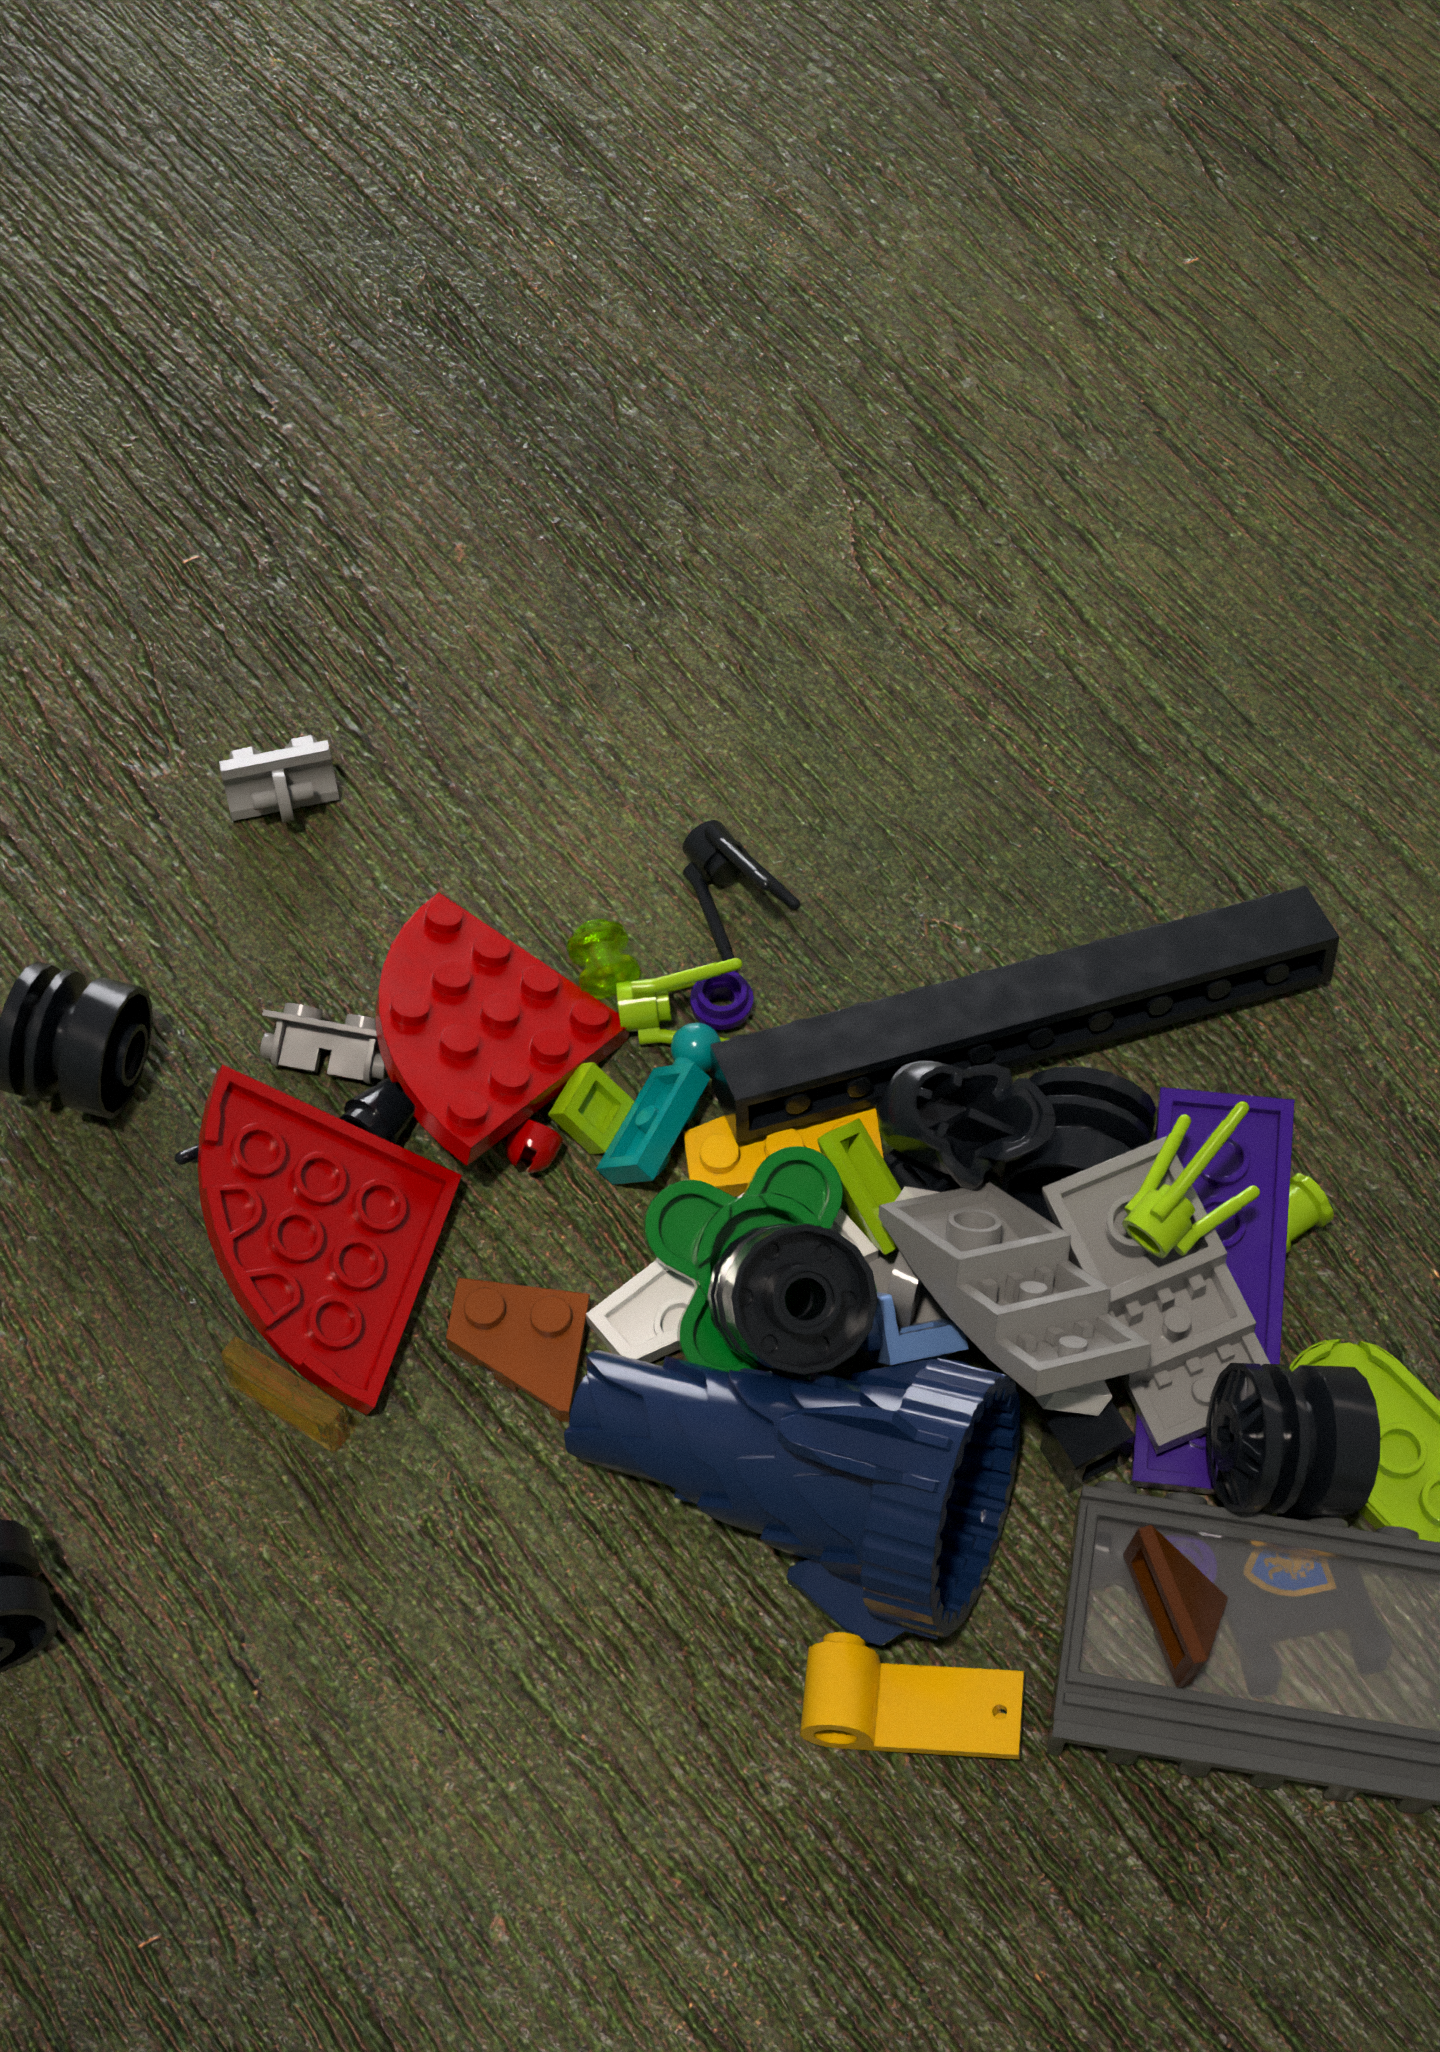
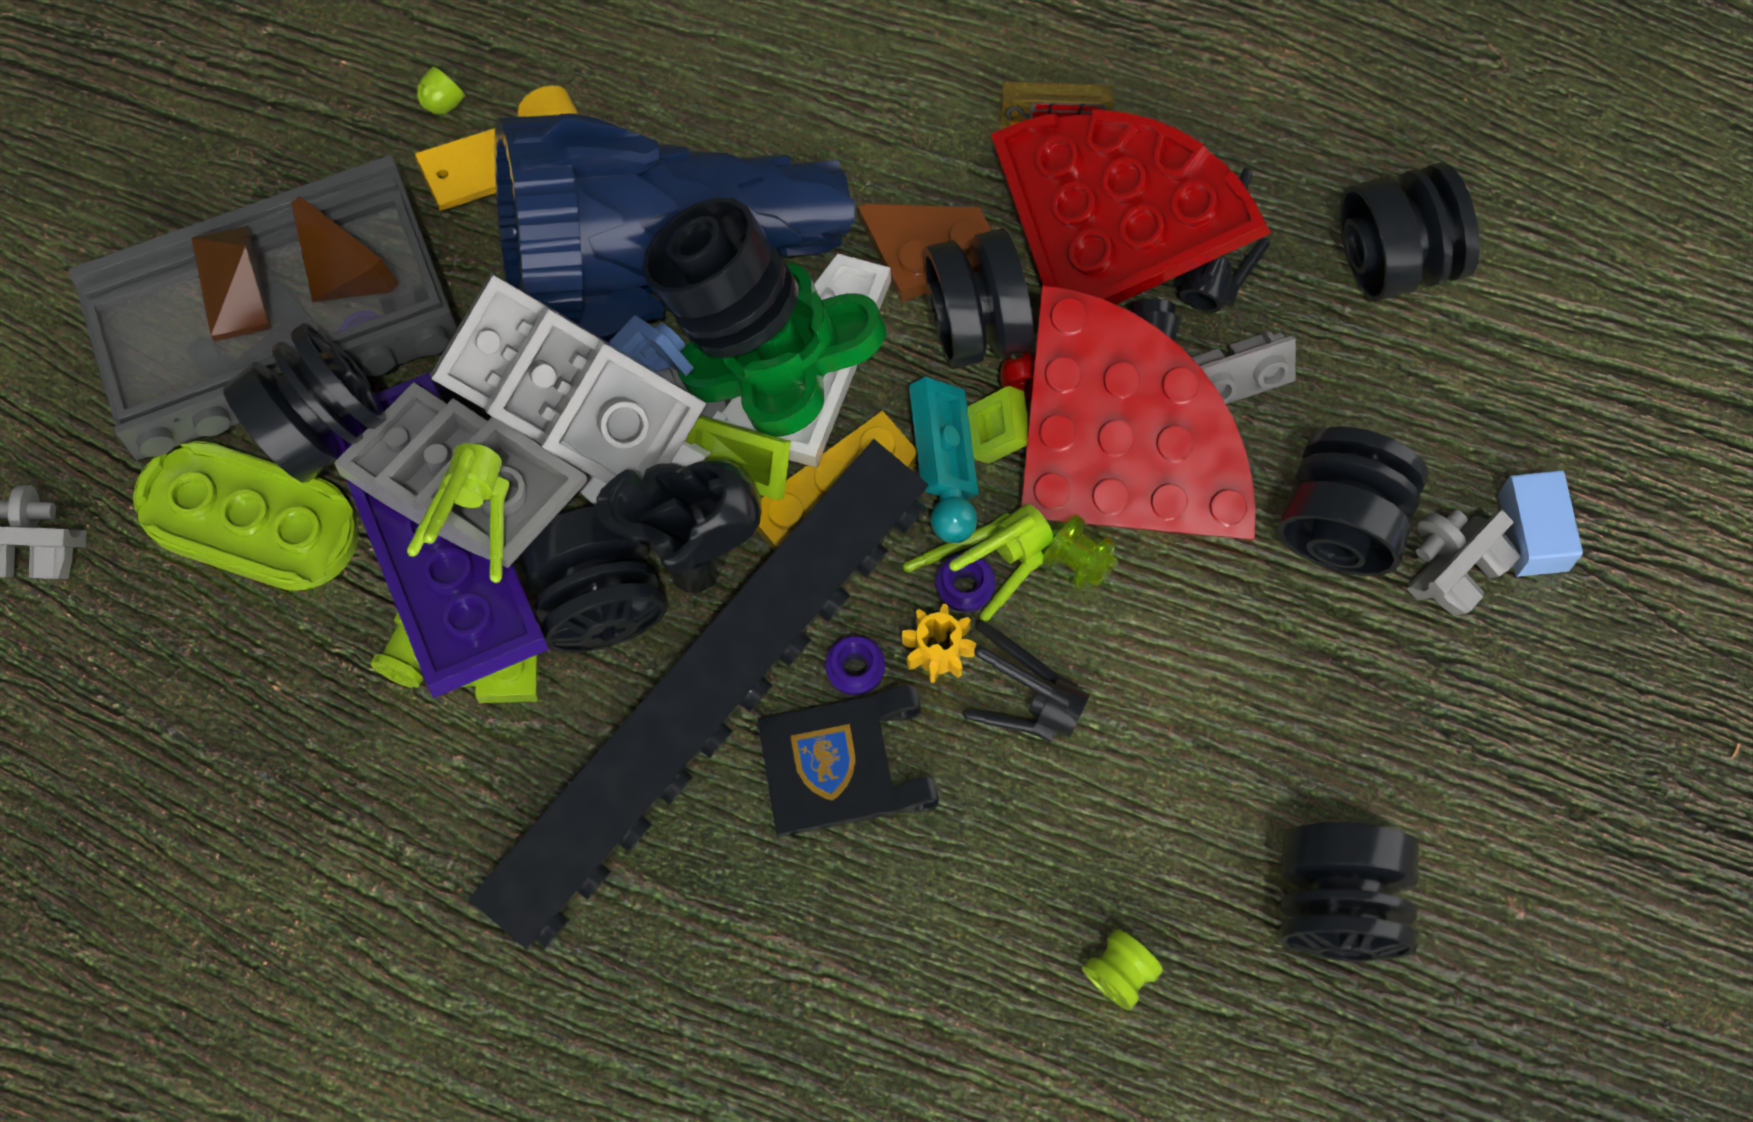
camera: 150 degrees right, 10 degrees up
none -> reddish brown slope [192,225,271,342]
none -> lime hinge [417,66,465,114]
none -> black flag [757,685,939,837]
none -> dark purple plate [825,636,885,695]
none -> yellow gear [902,604,976,683]
none -> black wheel [923,228,1034,369]
none -> lime wheel [1082,929,1163,1010]
none -> black wheel [1277,426,1429,576]
none -> black wheel [1279,822,1419,962]
none -> light blue piece [1498,470,1583,577]

